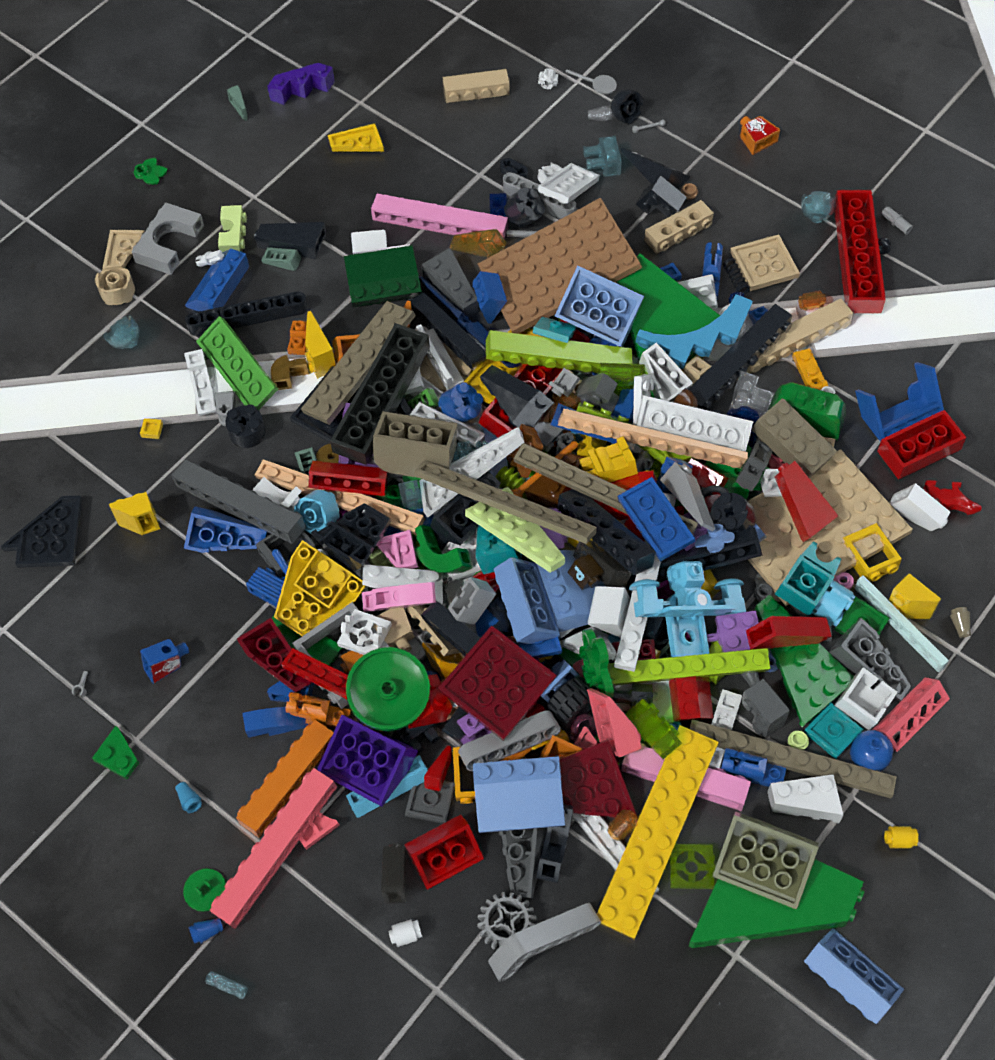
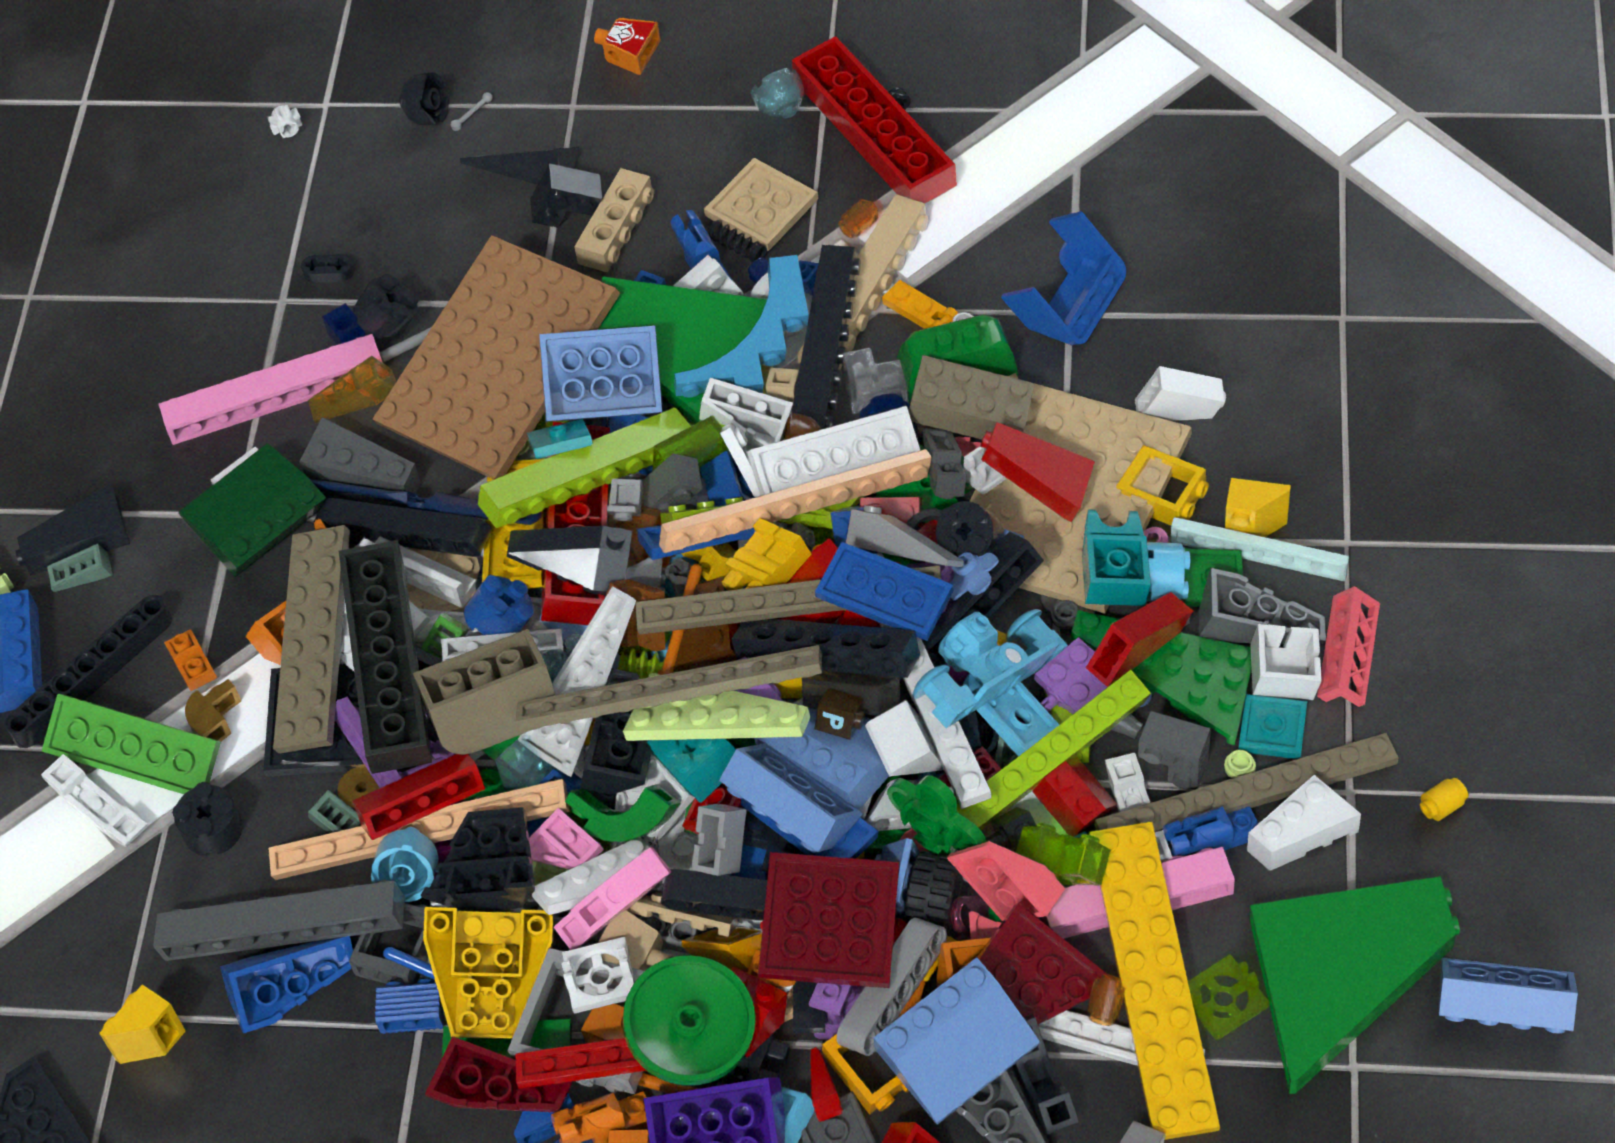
camera: 30 degrees left, 5 degrees down
yellow plate [140,418,163,439] -> none
light grey piece [215,391,236,426] -> none
white arch [253,477,302,512] -> none
yellow slope [305,311,336,379] -> none
yellow wing [328,124,384,151] -> none
white slope [351,230,387,254] -> none
tan brick [443,69,510,103] -> none
blue slope [472,271,507,324] -> none
light grey beam [503,173,576,219] -> none
white plate [537,163,600,204] -> none
light grey piece [566,69,617,94] -> none
clear light blue brick [583,136,622,177] -> none
clear cone [588,105,612,122] -> none
medium nougat plate [681,183,698,200] -> none
olive slope [712,812,819,909] -> none
blue cylinder [850,730,893,772] -> none
red brick [877,410,966,480] -> none
light grey axle [882,207,913,235] -> none
red animal [923,480,982,515] -> none
dark tan cone [950,607,971,638] -> none

